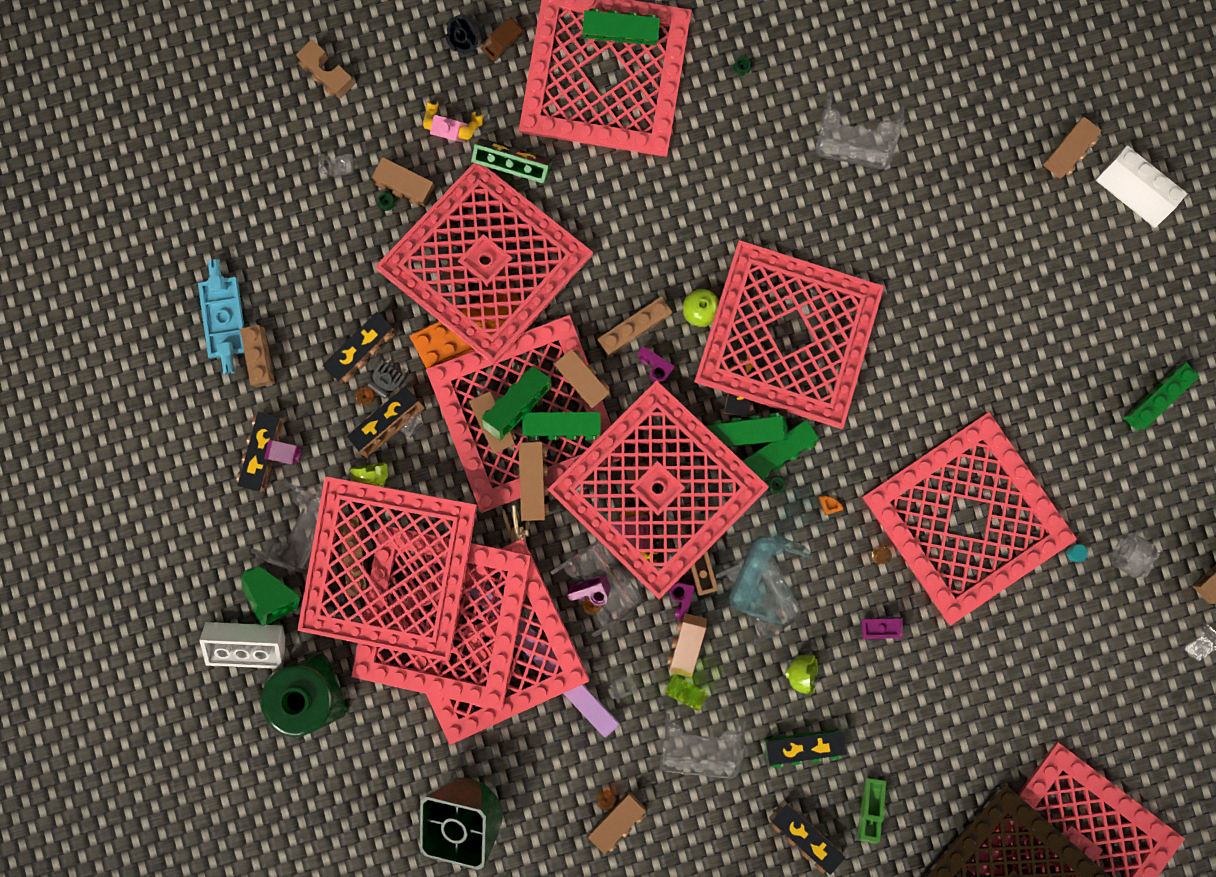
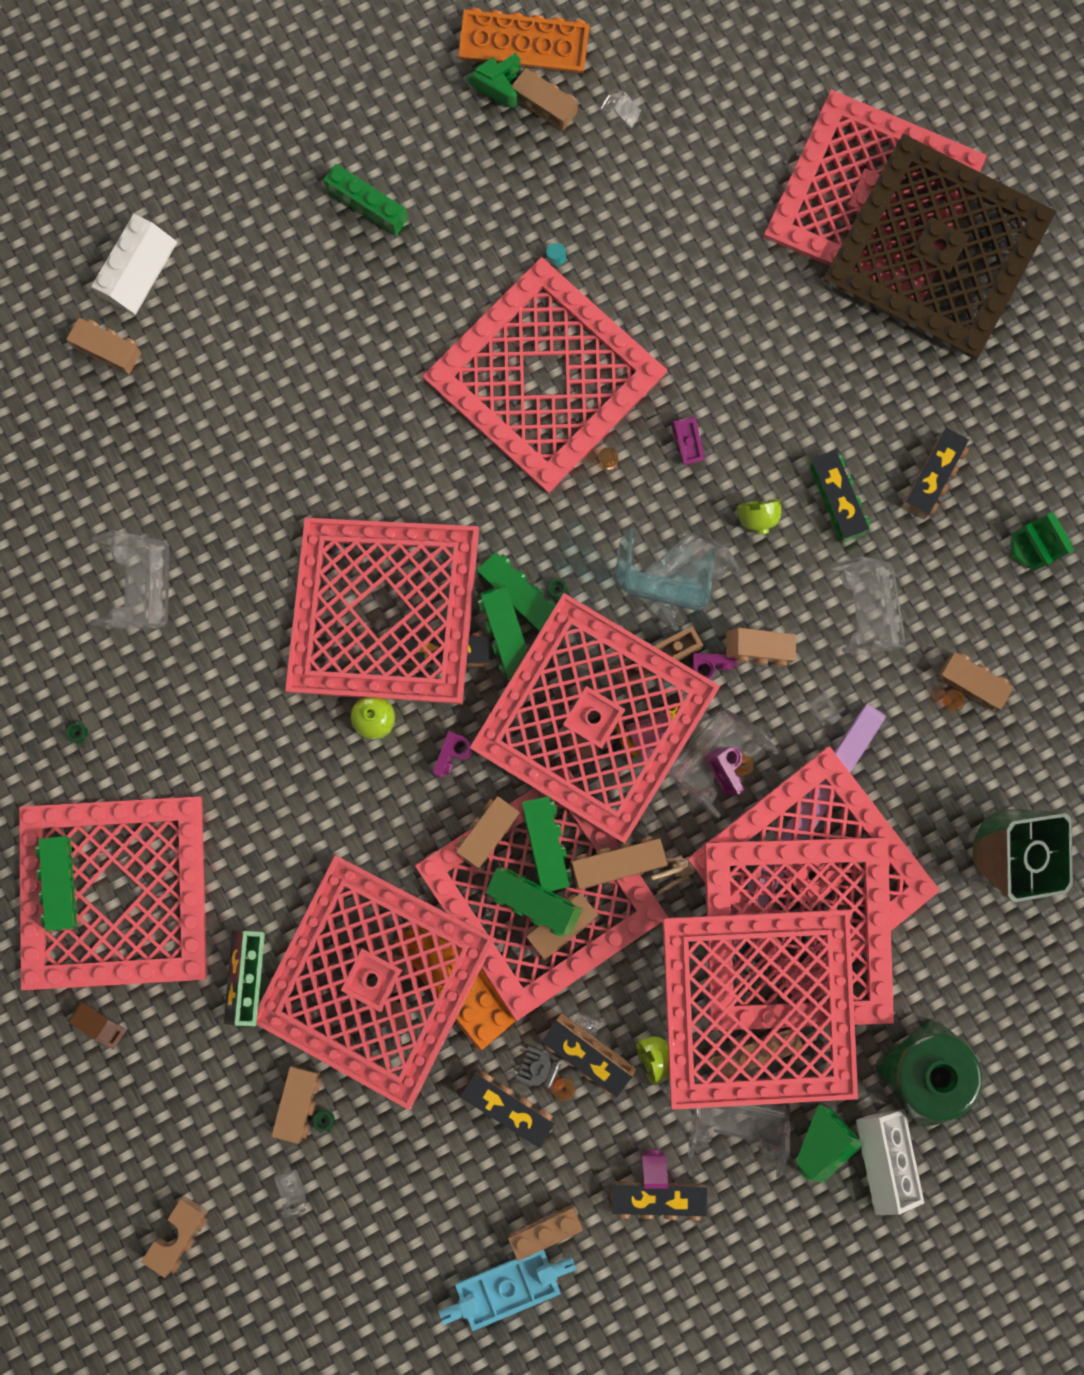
camera: 105 degrees left, 5 degrees down
torso [423,100,483,143] -> none
black cylinder [445,14,483,54] -> none
medium nougat brick [598,296,672,358] -> none
clear neon green brick [663,673,708,711] -> none
orange tile [819,496,844,515] -> none
bright green slope [857,778,886,844] -> none
clear brick [1111,533,1160,578] -> none

